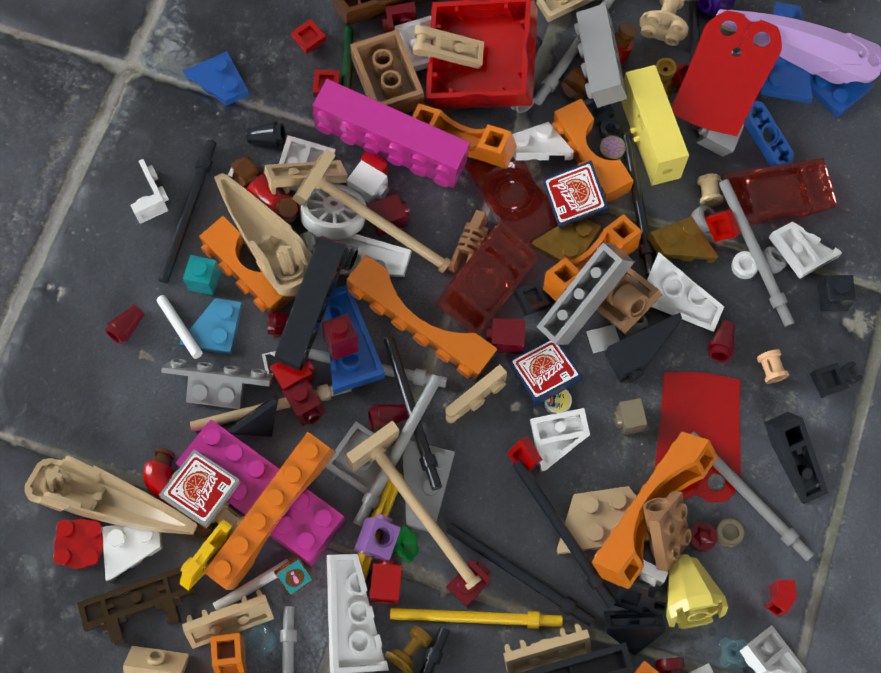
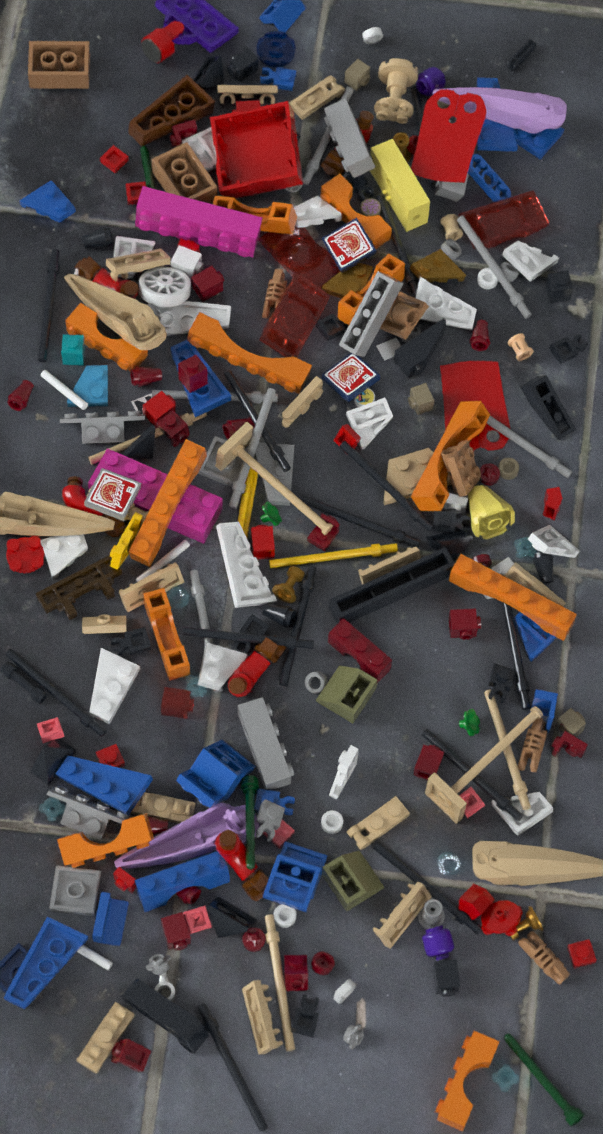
camera: 15 degrees left, 5 degrees down
white bracket [131,159,169,224] -> none
black beam [274,235,358,372] -> none
tile [274,555,314,597] -> none
tan tile [292,149,451,273] -> none
medium lavender brick [354,514,401,560] -> none
tan plate [413,26,484,69] -> none
dark red brick [486,318,526,354] -> none
red plate [705,209,741,242] -> none

